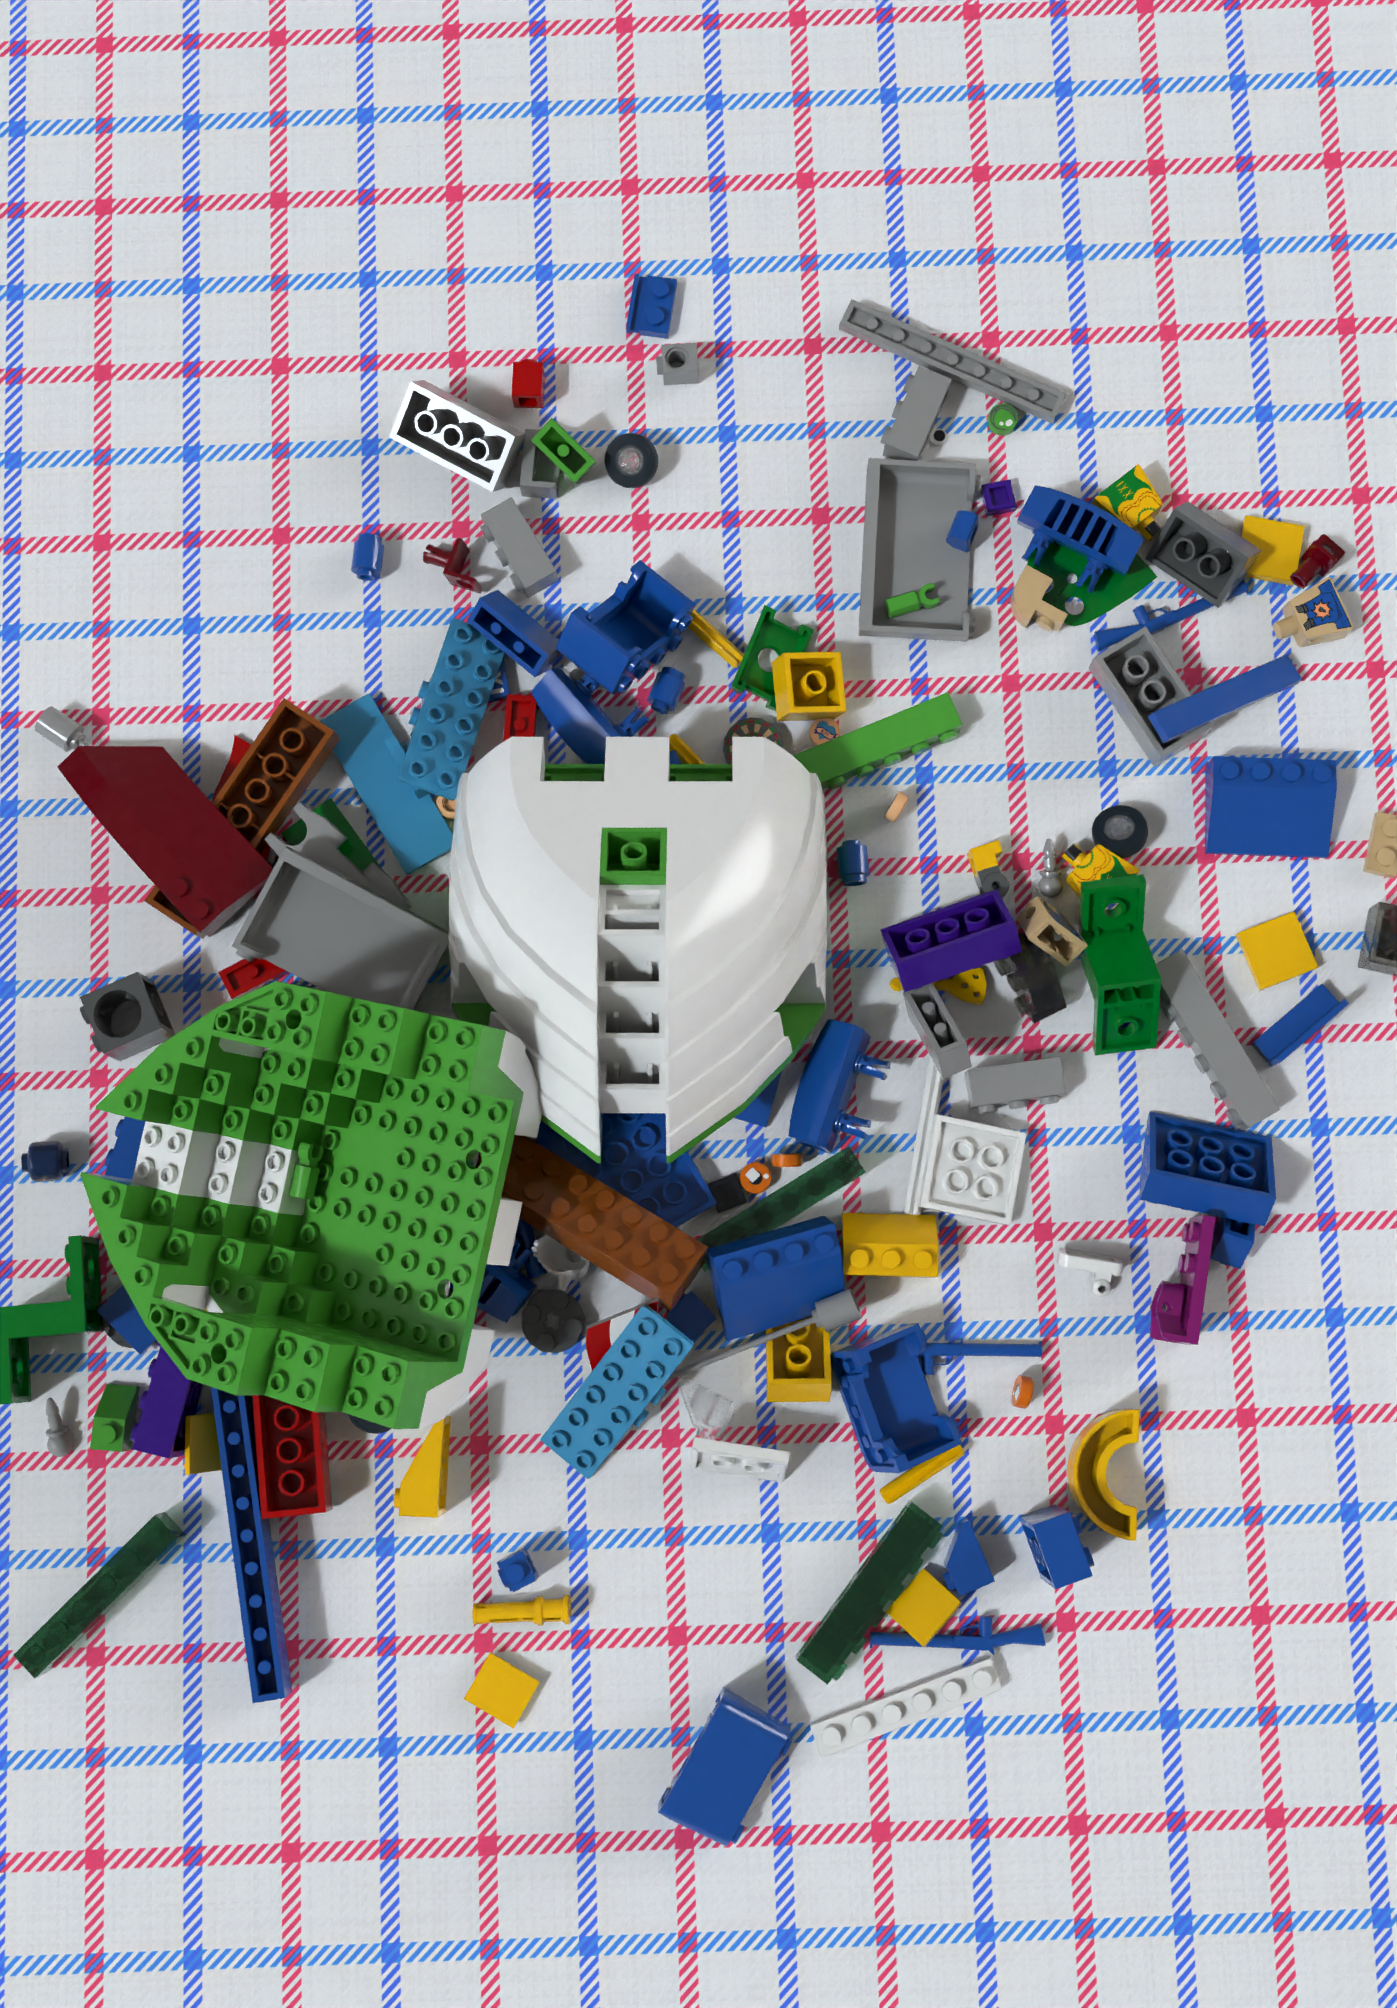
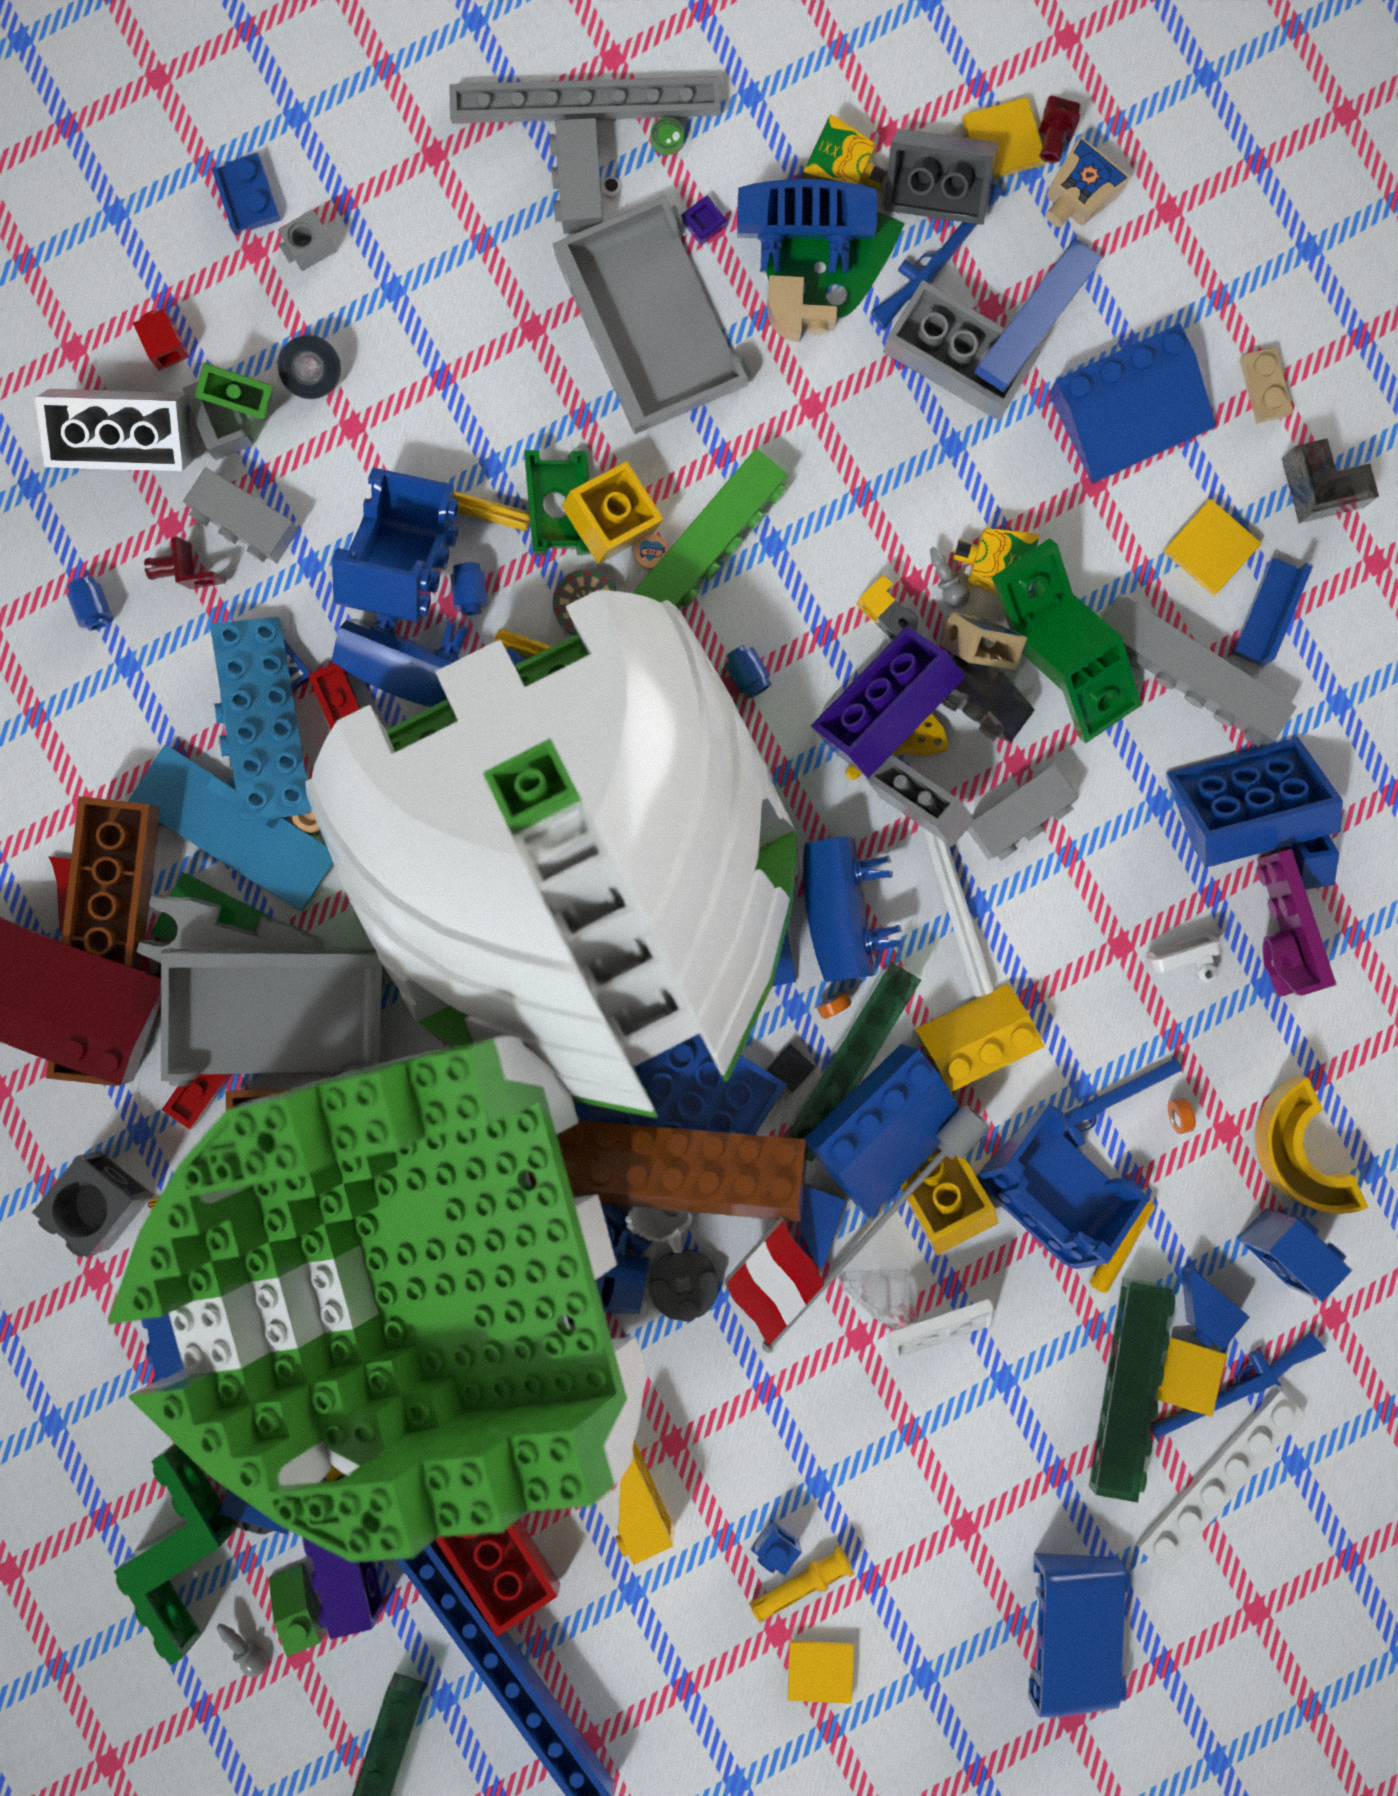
camera: 30 degrees left, 5 degrees up
dark blue head [21,1141,69,1182] -> none
yellow piece [184,1413,222,1475] -> none
bright green bar [289,1142,324,1200] -> none
blue brick [467,590,561,677] -> none
dark azure bracket [541,1304,694,1479] -> none
orange tile [740,1162,771,1194] -> none
bright green bar [884,583,940,619] -> none
light nougat tile [884,791,909,822] -> none
white plate [917,1114,1027,1225] -> none
blue brick [946,510,978,553] -> none
black wheel [1092,805,1148,858] -> none

